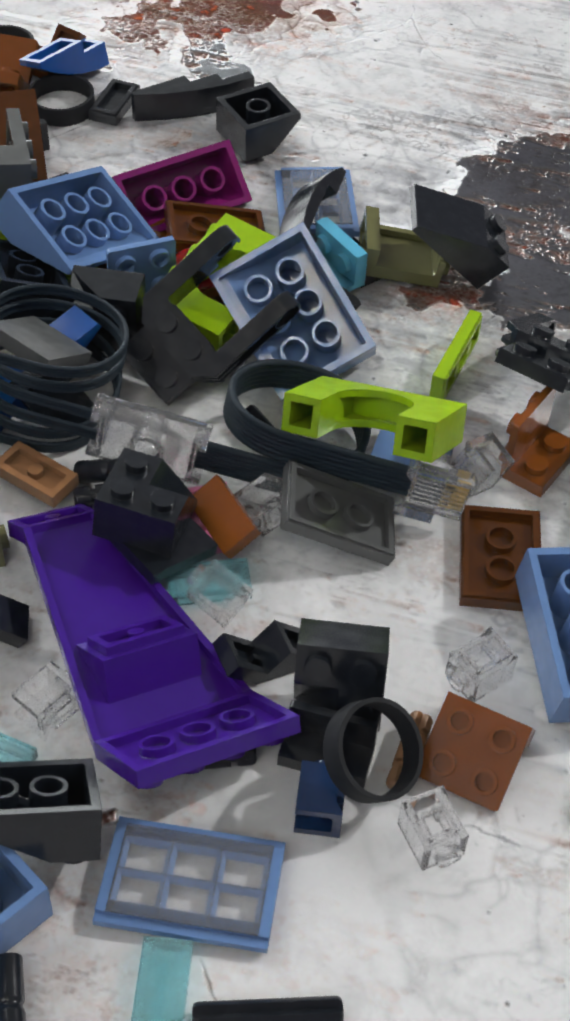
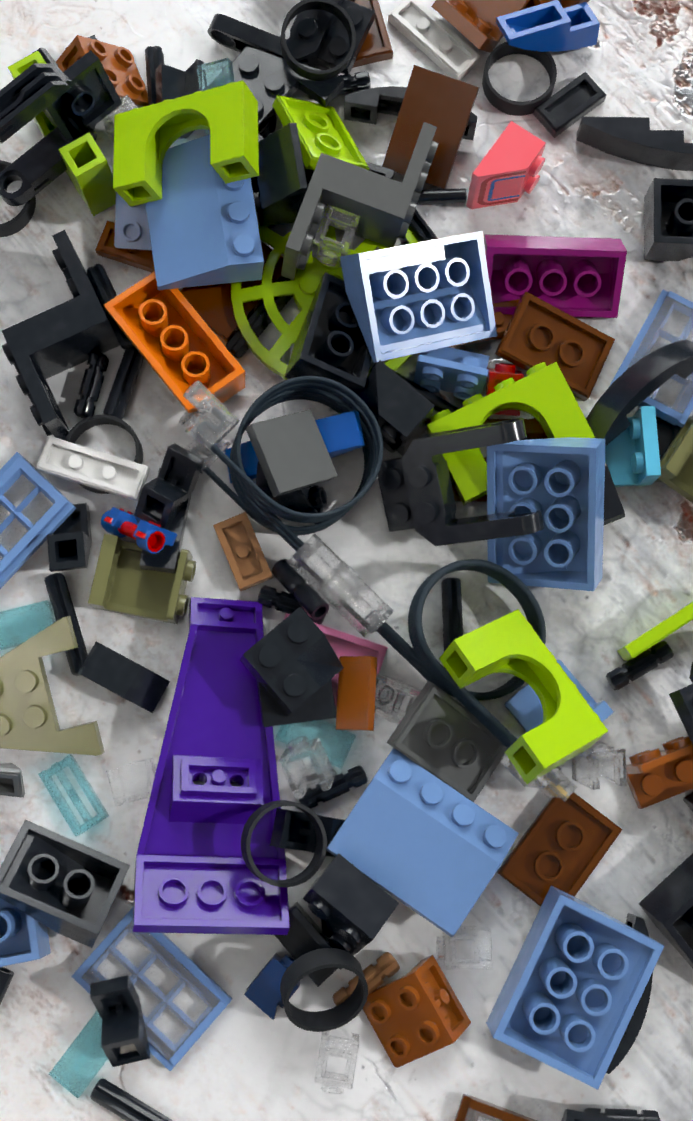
camera: 35 degrees right, 30 degrees up
none -> black slope [90,975,150,1067]
none -> black tyre [241,800,327,887]
none -> black axle [298,766,368,809]
none -> medium blue slope [327,748,519,937]
none -> coral slope [466,121,546,209]
none -> black axle [606,641,674,690]

